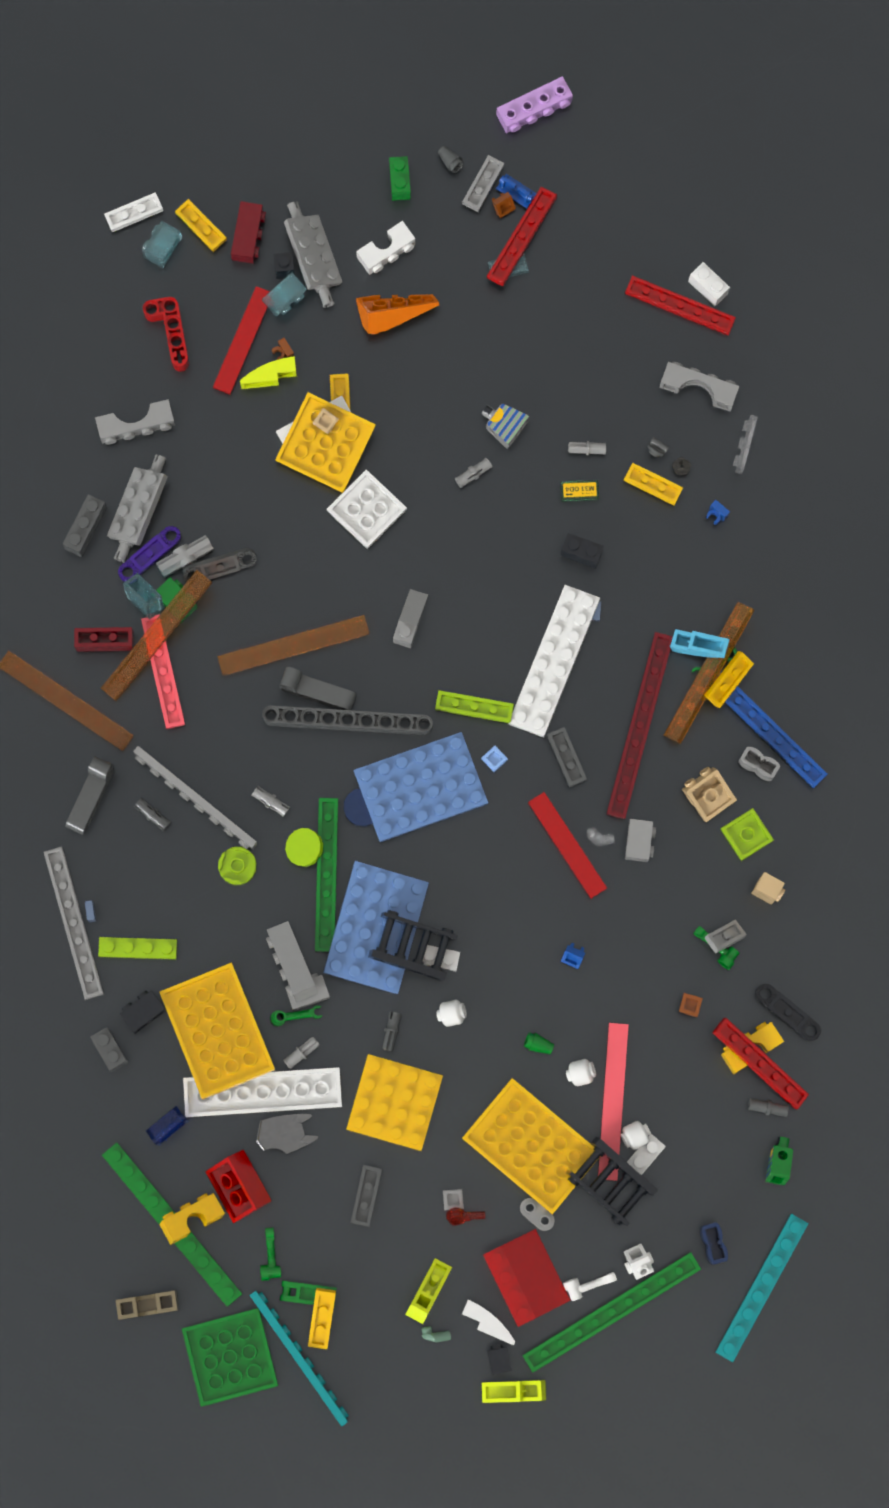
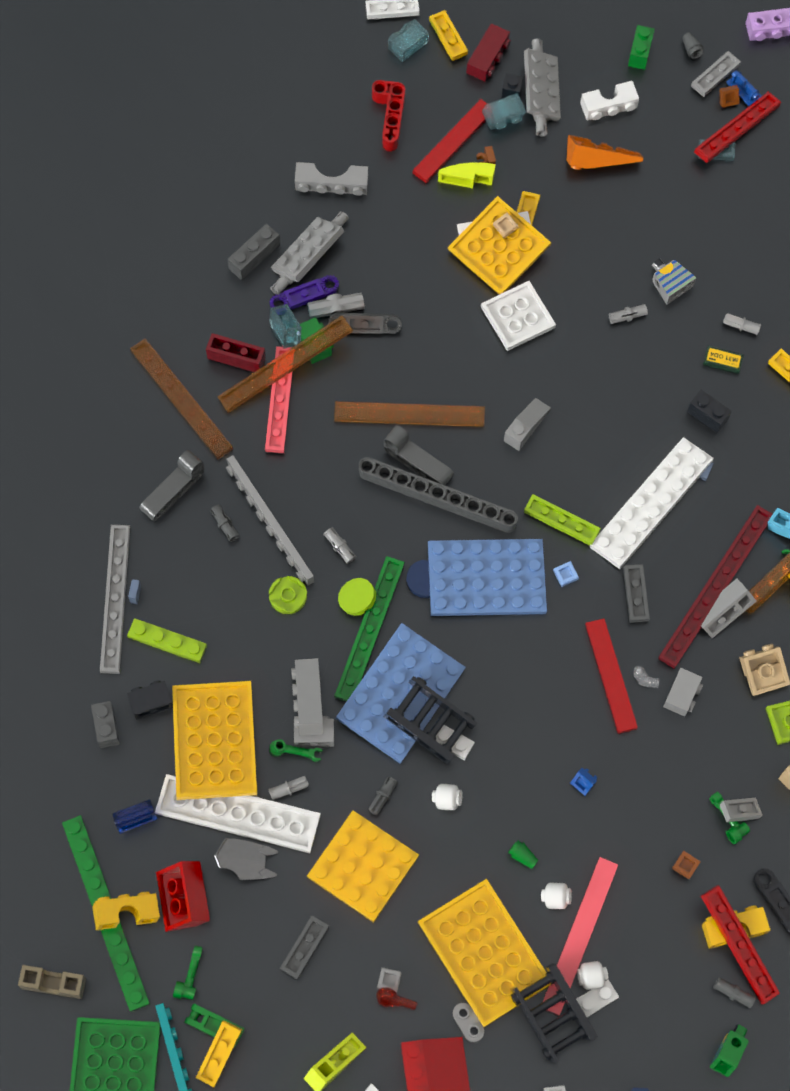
camera: 20 degrees right, 10 degrees down
none -> light grey slope [701,579,756,638]

